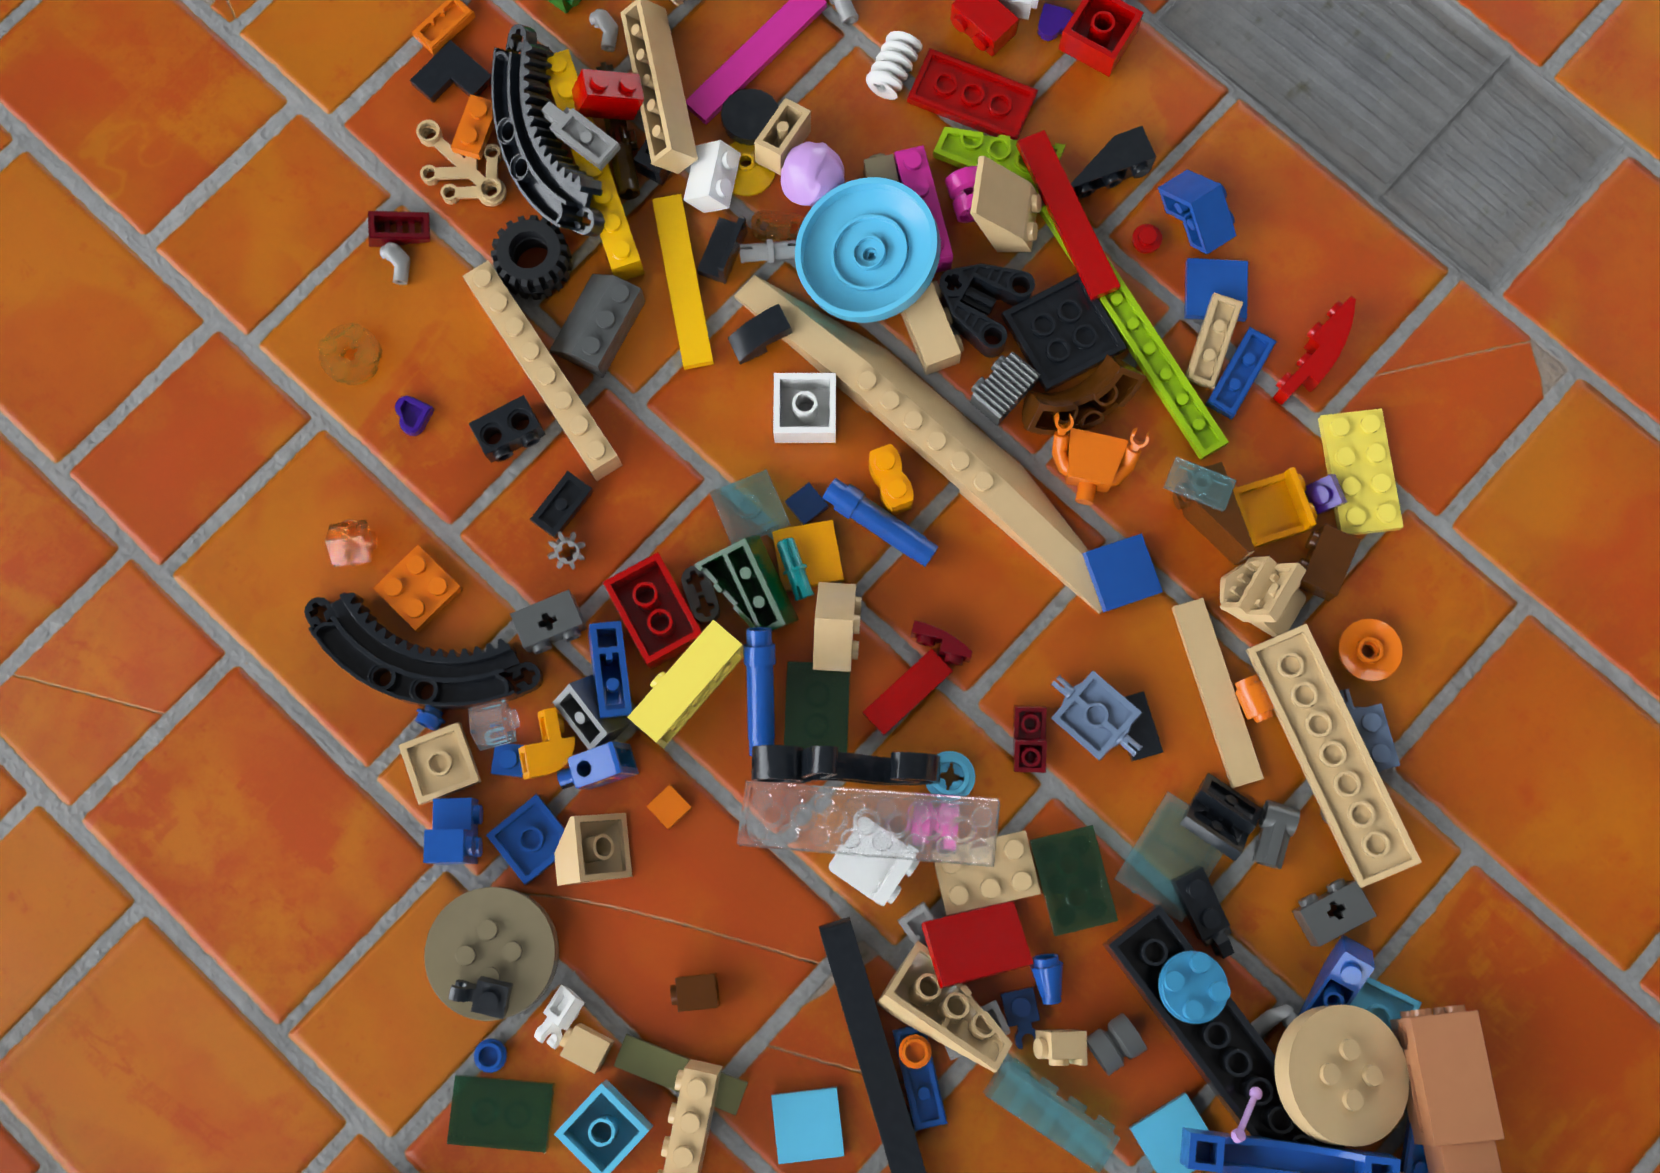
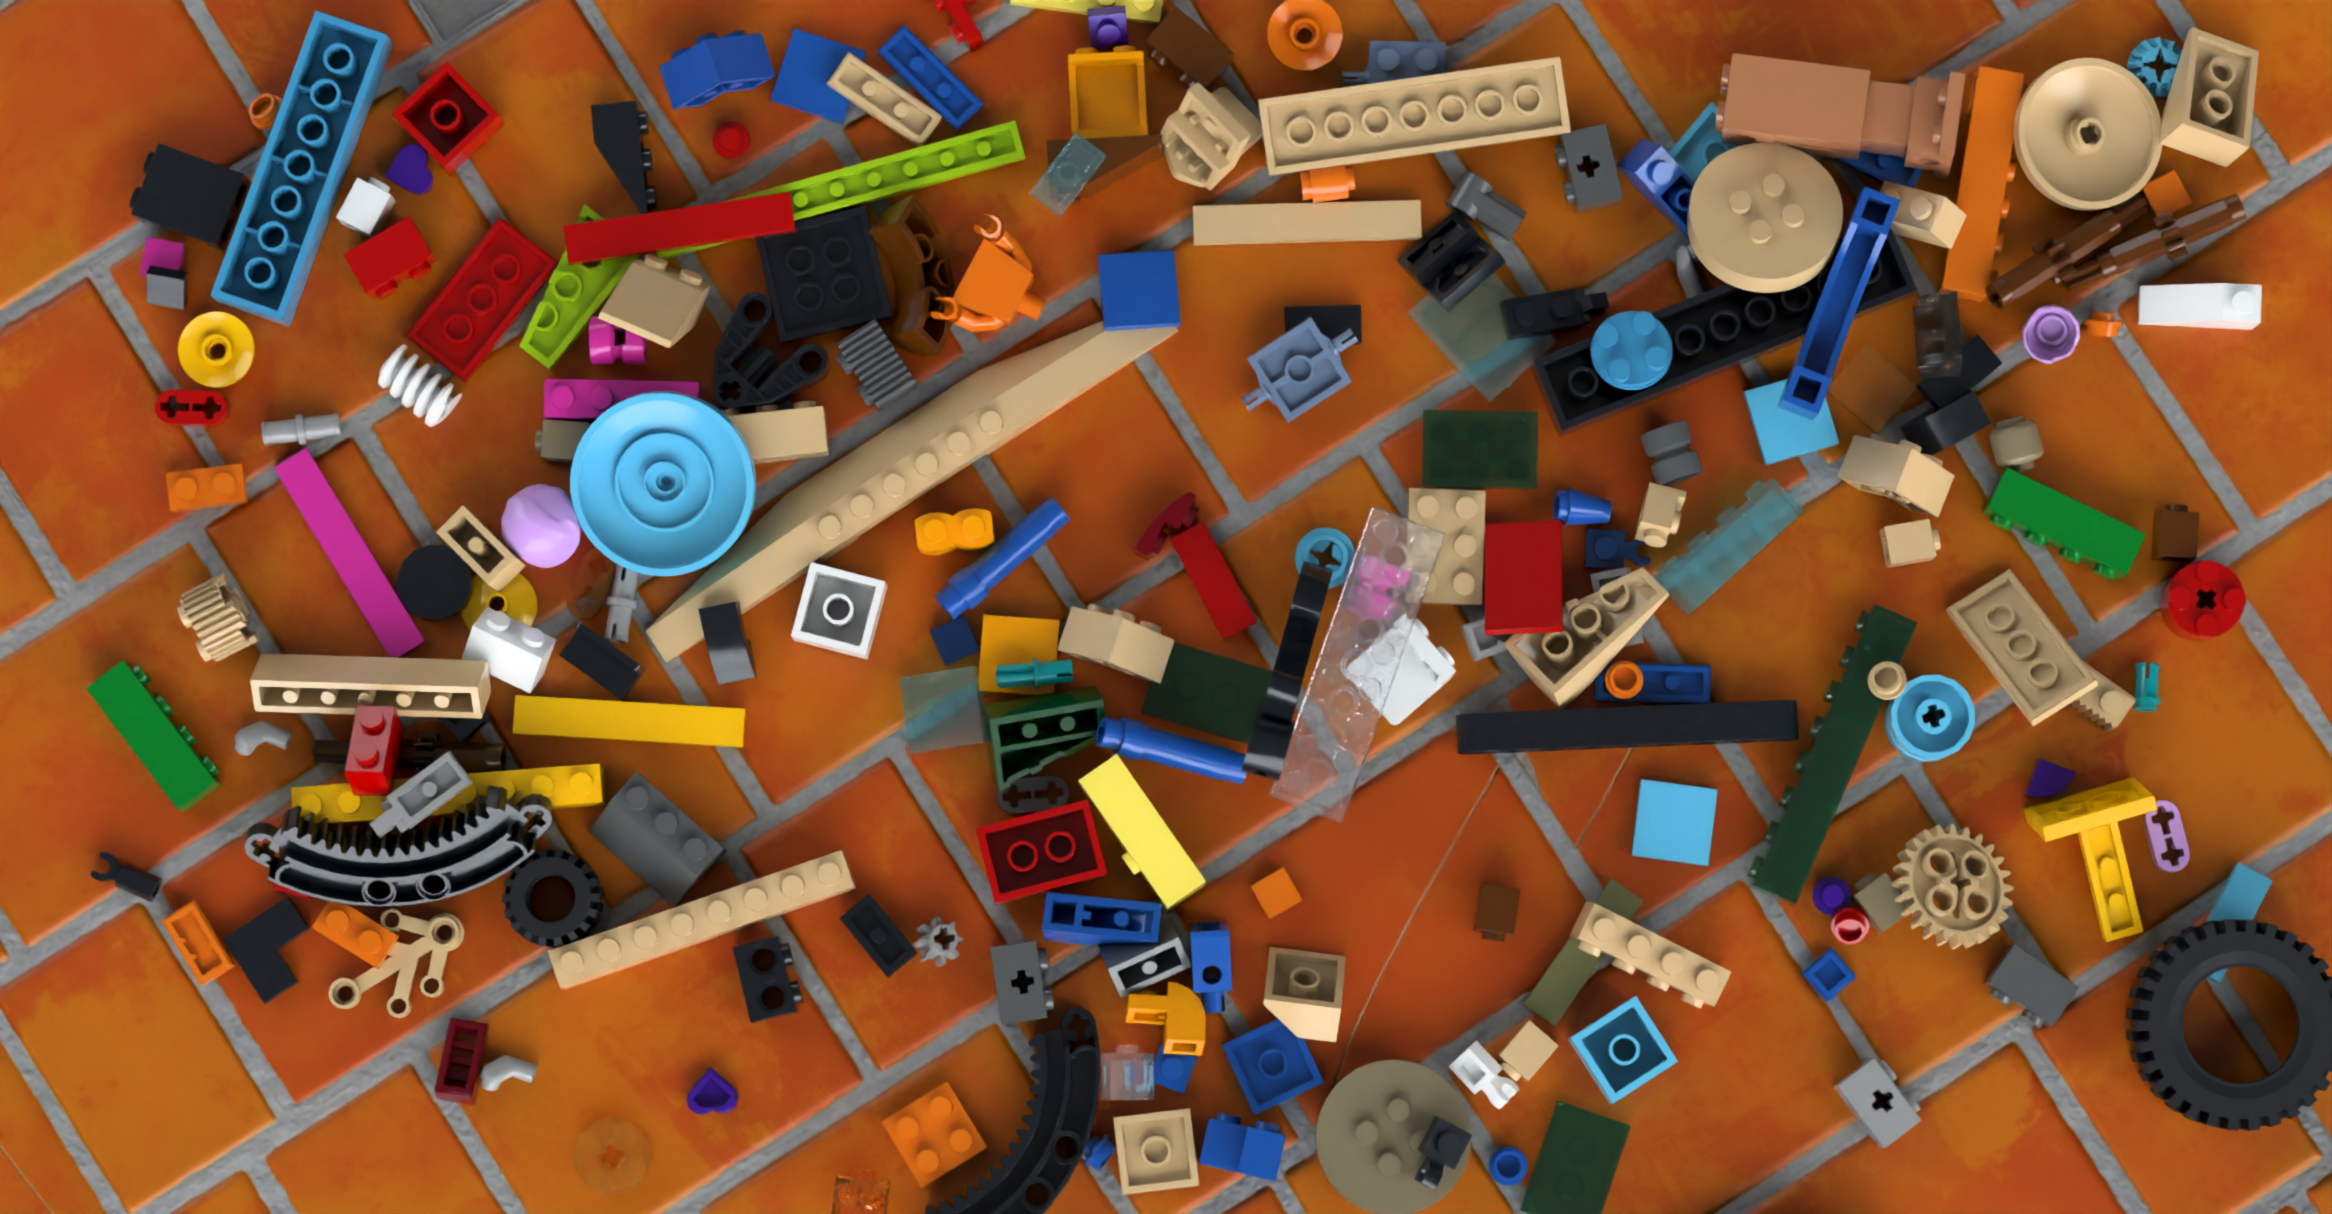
camera: 80 degrees left, 5 degrees up
dark red slope [1013,705,1047,773] -> none
lavender hinge [1231,1087,1263,1143] -> none

